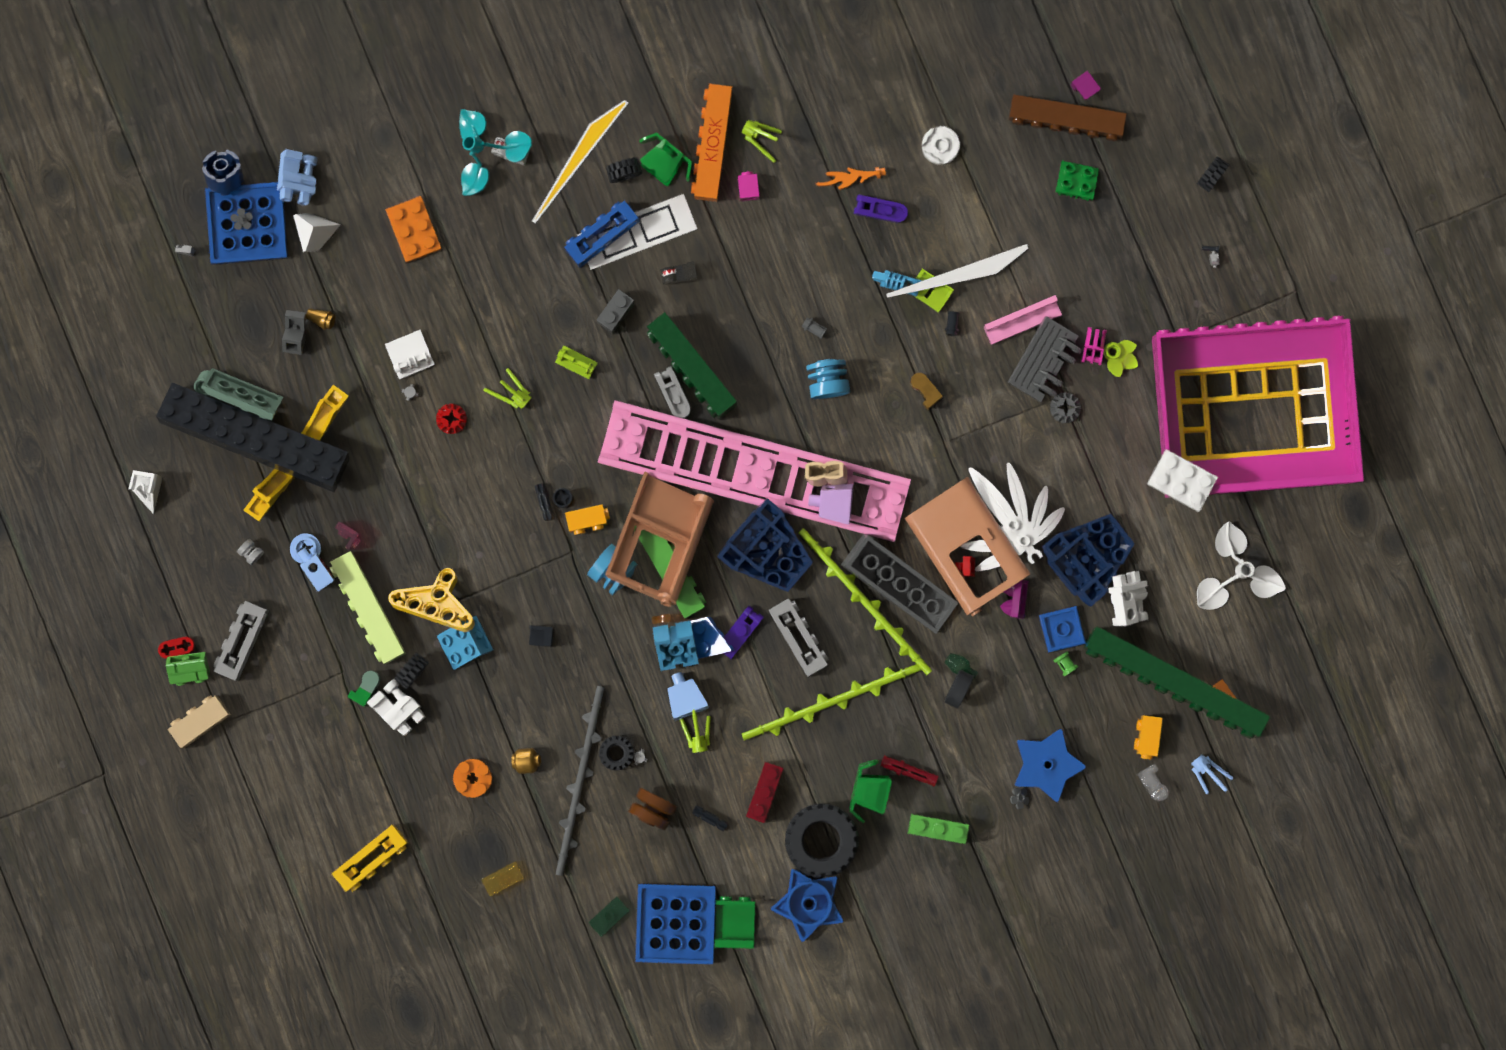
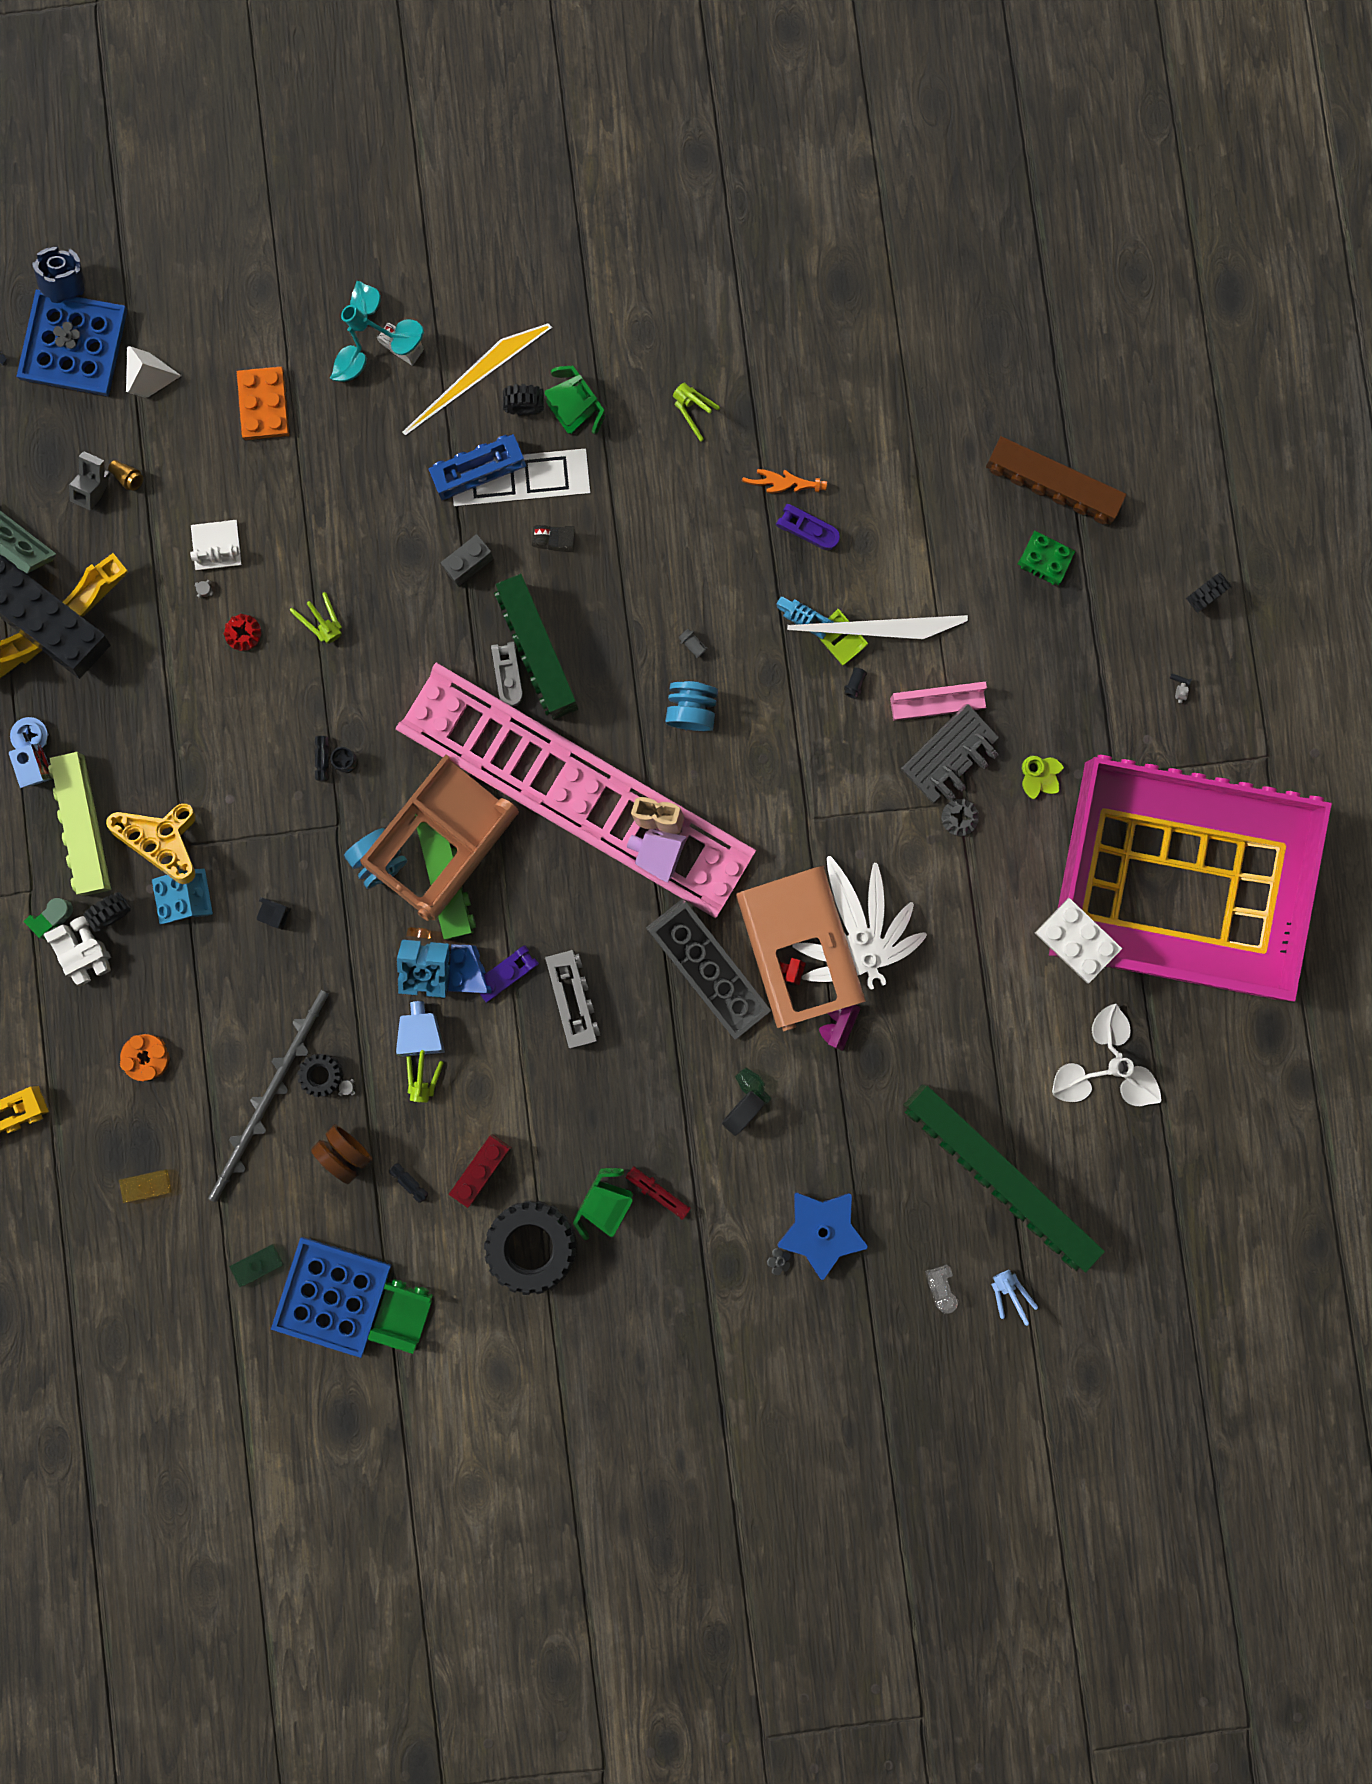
camera: 10 degrees right, 0 degrees up
light blue hips [277,149,317,206] -> none
clear pink bracket [335,522,361,550] -> none
pearl gold head [511,748,541,774] -> none
lime hinge [555,346,598,379] -> none
light orange brick [565,504,610,535] -> none
orange brick [691,84,732,202] -> none
dark blue wedge [717,498,813,592] -> none
dark pink brick [738,172,759,201] -> none
lime plant [742,664,921,741] -> none
blue plate [771,869,843,942] -> none
lime plant [798,528,933,675] -> none
bright green brick [907,814,969,844] -> none
pearl gold leg [910,373,943,410] -> none
white tile [922,126,960,165] -> none
blue tile [1039,606,1086,653] -> none
dark blue wedge [1042,514,1135,607] -> none
bright green bush [1053,651,1078,676] -> none
magenta panel [1071,71,1101,100] -> none
dark pink arm [1082,327,1107,365] -> none
white hips [1108,571,1149,626] -> none
light orange brick [1134,715,1162,760] -> none
orange piece [1213,679,1237,699] -> none

